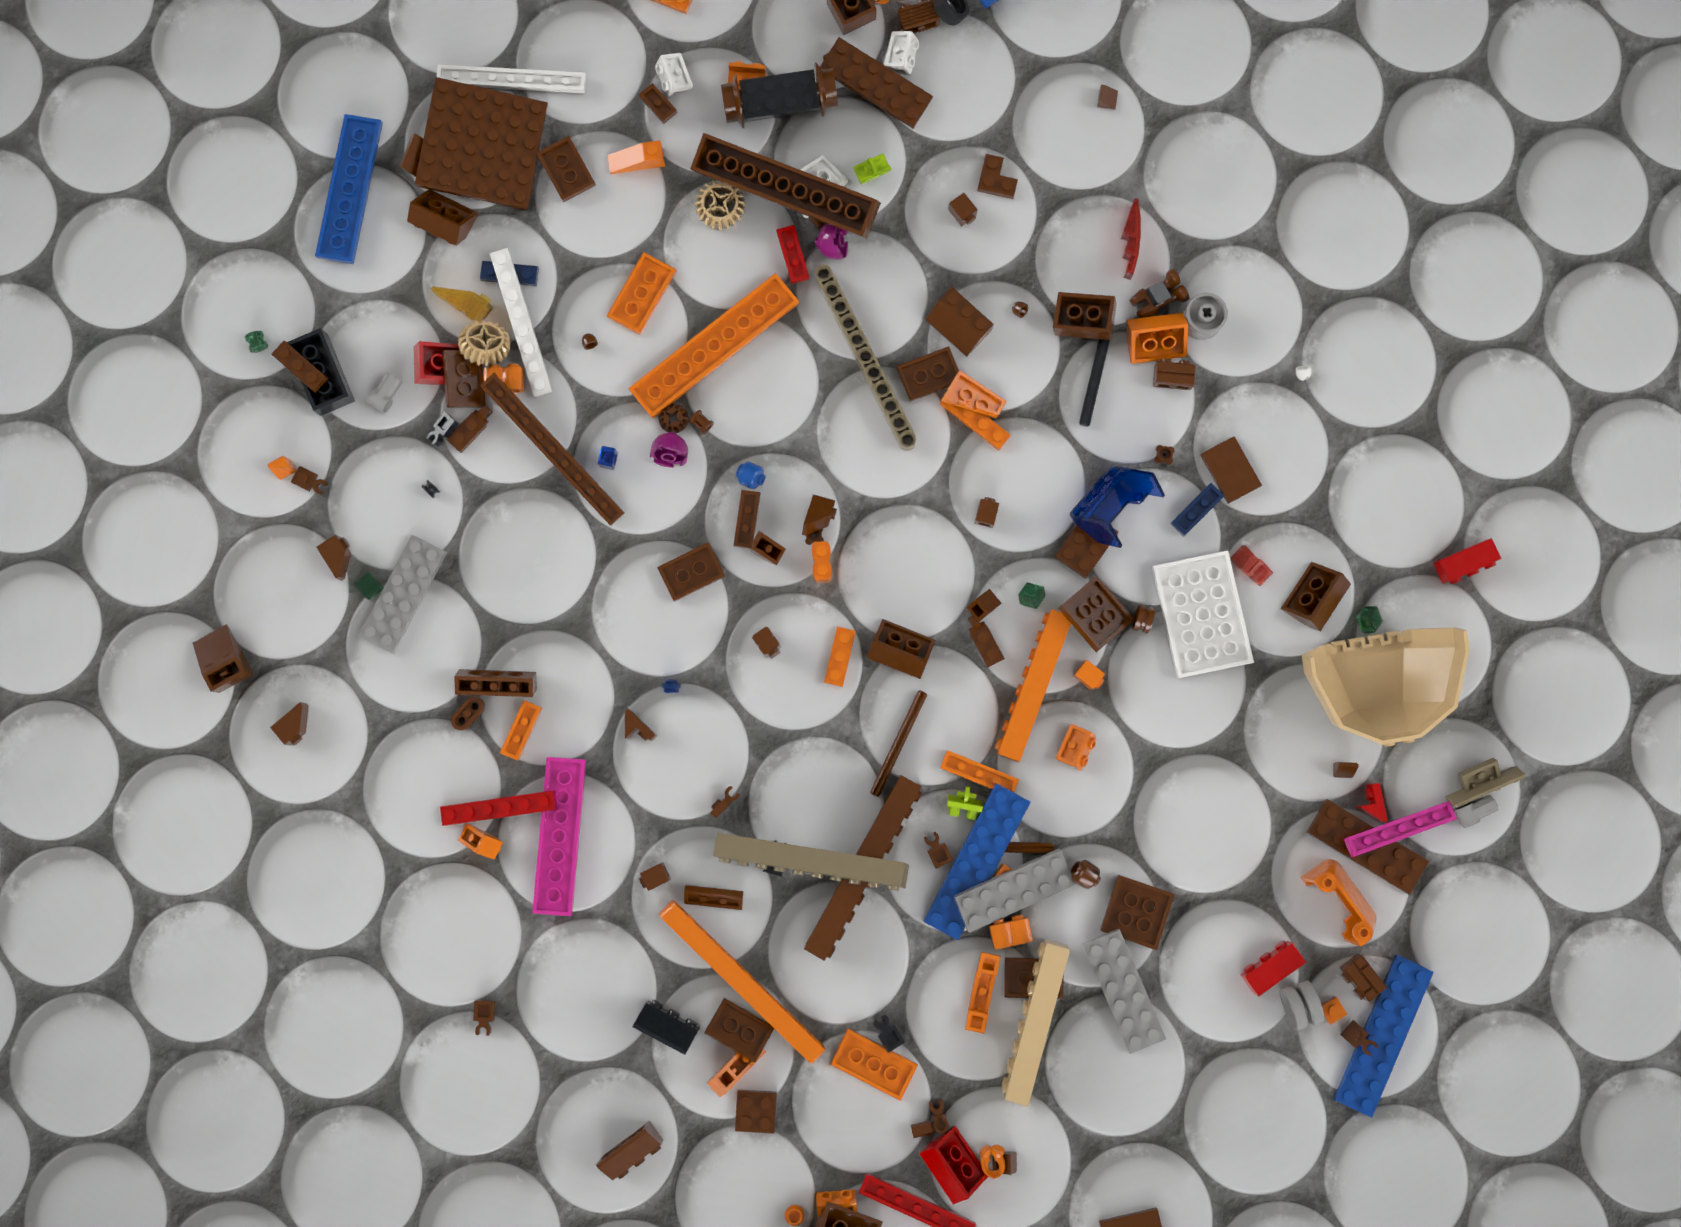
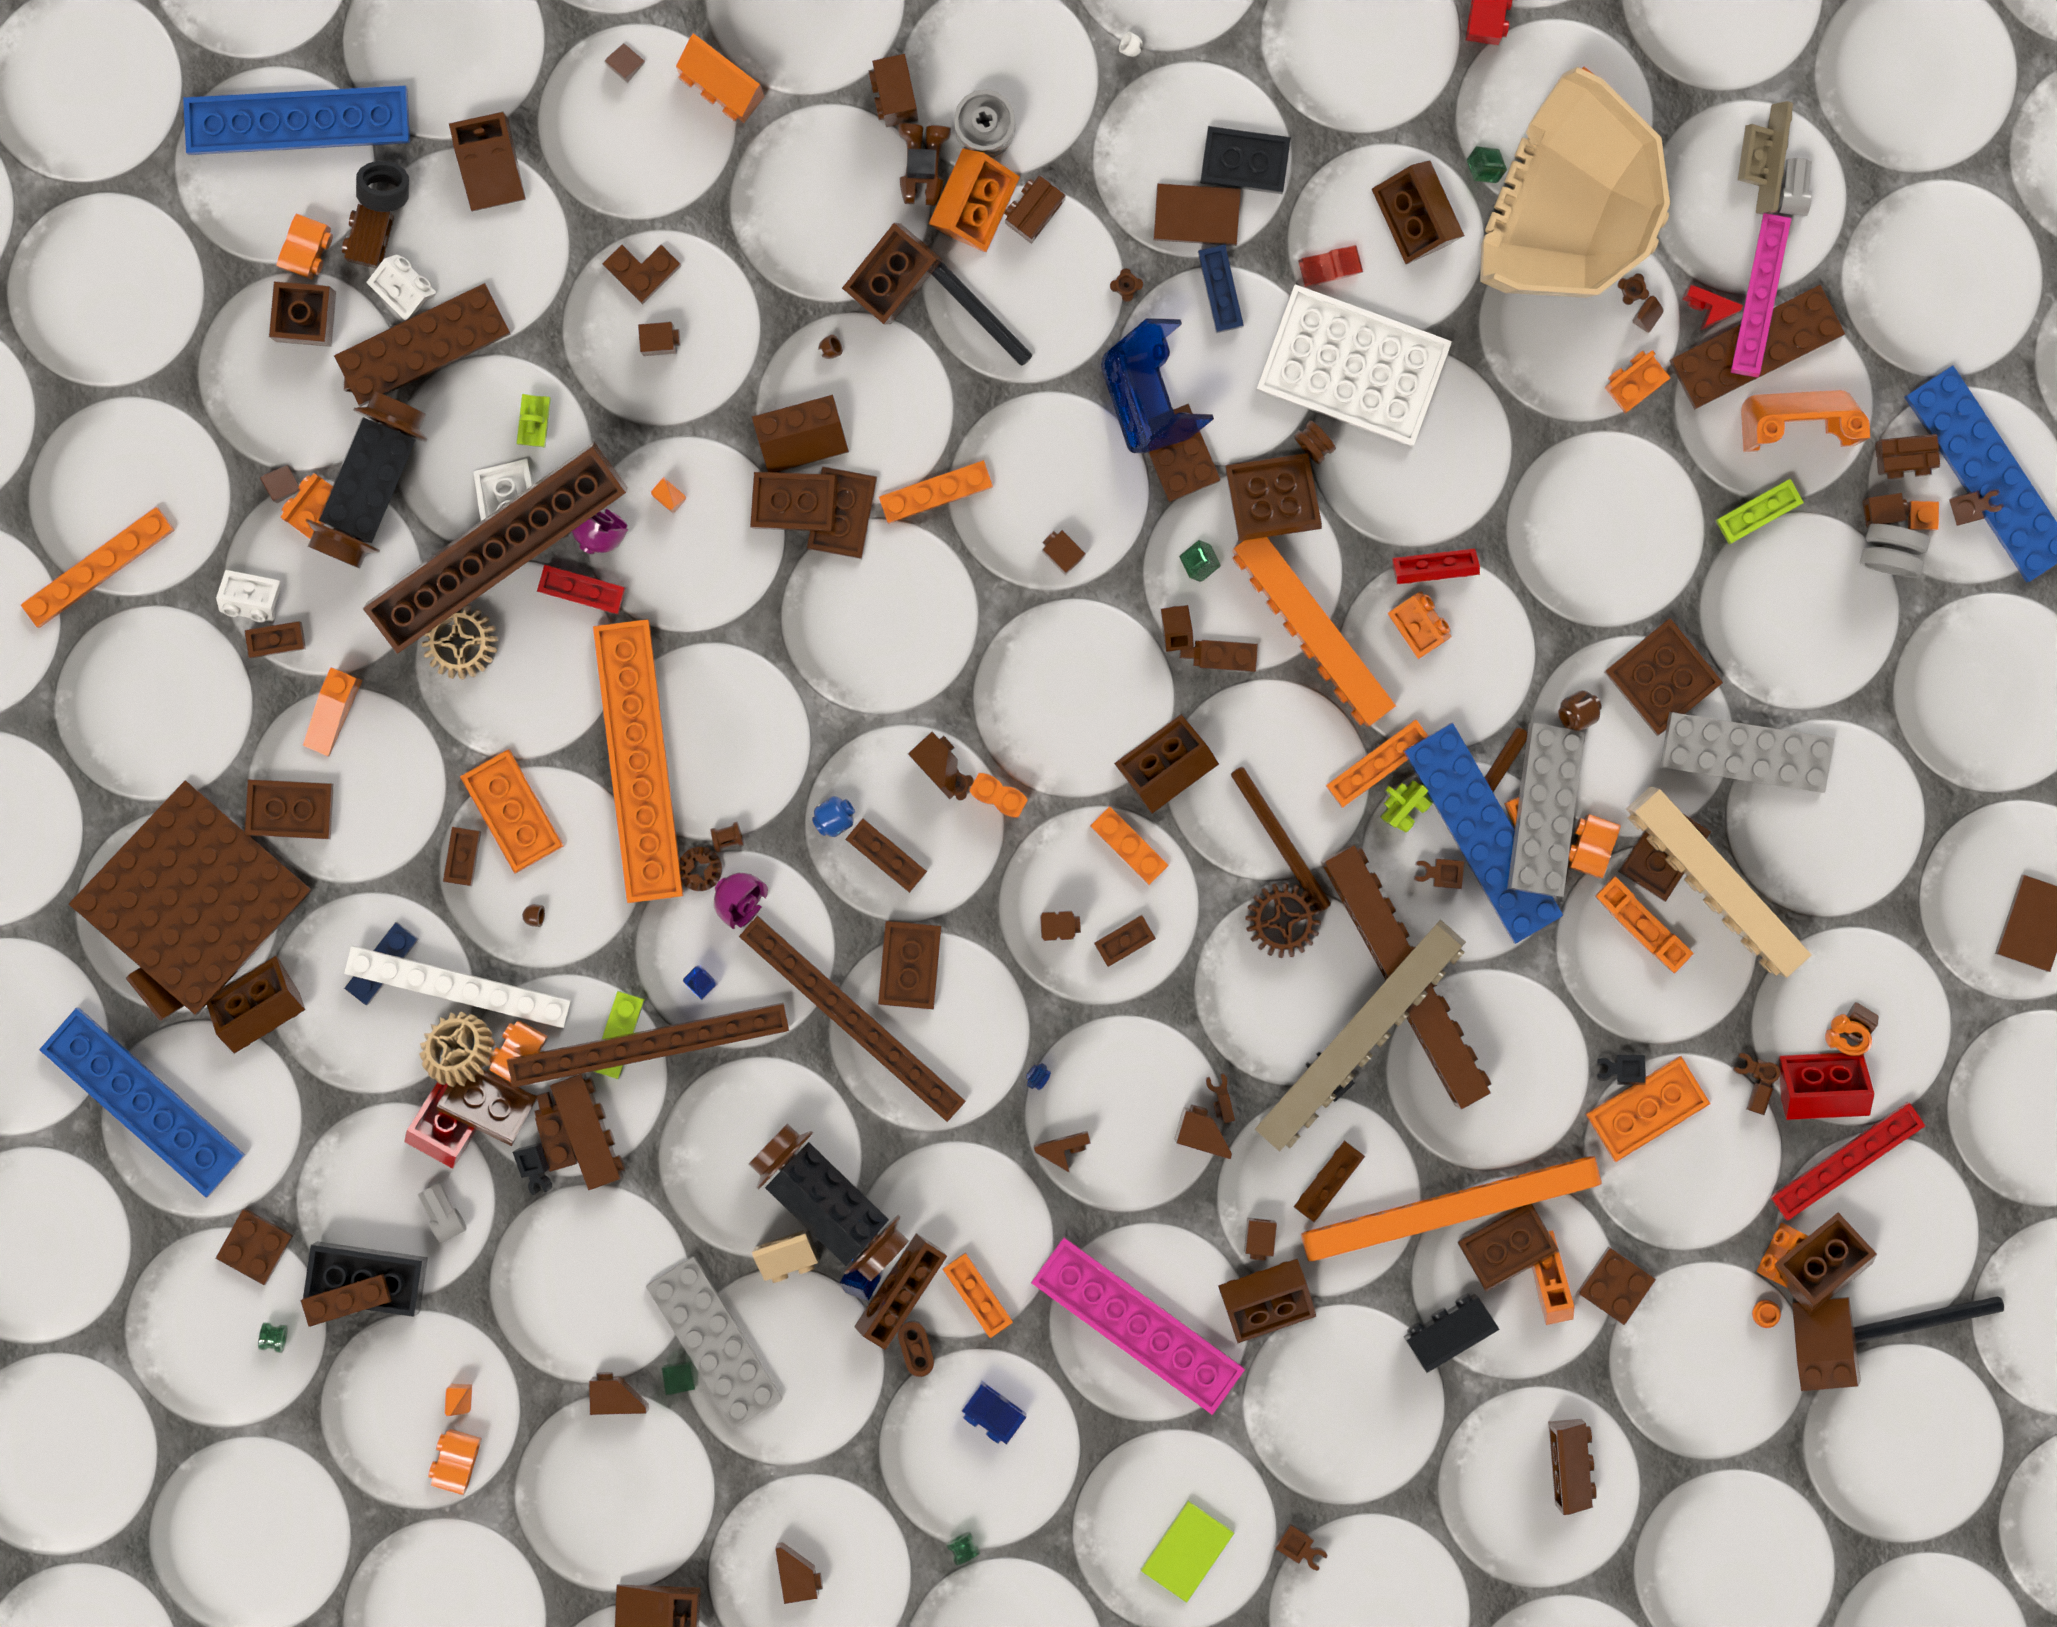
camera: 60 degrees left, 5 degrees up
reddish brown plate [291,466,328,495] -> none
black bush [421,480,440,498] -> none
clear yellow slope [431,286,493,323] -> none
white plate [437,65,586,93] -> none
red plate [440,790,557,826] -> none
orange slope [458,823,503,860] -> none
reddish brown slope [749,531,786,565] -> none
dark tan beam [815,264,916,451] -> none
orange wing [941,370,1007,418] -> none
orange brick [1073,660,1105,690] -> none
clear red slope [1120,198,1141,280] -> none
red brick [1240,941,1306,997] -> none
none -> reddish brown plate [215,1209,294,1285]
none -> reddish brown slope [260,465,300,503]
none -> orange brick [428,1429,482,1495]
none -> reddish brown plate [443,827,481,886]
none -> reddish brown slope [449,112,526,212]
none -> reddish brown brick [550,1073,625,1191]
none -> lime plate [593,991,645,1079]
none -> orange slope [651,477,686,513]
none -> orange slope [676,33,764,123]
none -> reddish brown plate [739,916,966,1122]
none -> black brick [749,1123,909,1282]
none -> reddish brown plate [750,472,838,532]
none -> tan slope [752,1229,820,1283]
none -> clear blue slope [840,1260,881,1301]
none -> reddish brown brick [868,54,919,128]
none -> clear green wheel [946,1532,980,1565]
none -> clear blue brick [961,1380,1027,1445]
none -> reddish brown plate [1094,915,1156,967]
none -> lime tile [1140,1500,1234,1603]
none -> reddish brown slope [1174,1104,1232,1159]
none -> black plate [1200,126,1291,194]
none -> reddish brown slope [1218,1259,1317,1344]
none -> reddish brown gear [1245,883,1321,958]
none -> red plate [1392,548,1480,584]
none -> orange bracket [1605,350,1670,414]
none -> reddish brown plate [1617,273,1649,305]
none -> lime plate [1715,479,1804,544]
none -> reddish brown brick [1862,493,1909,528]

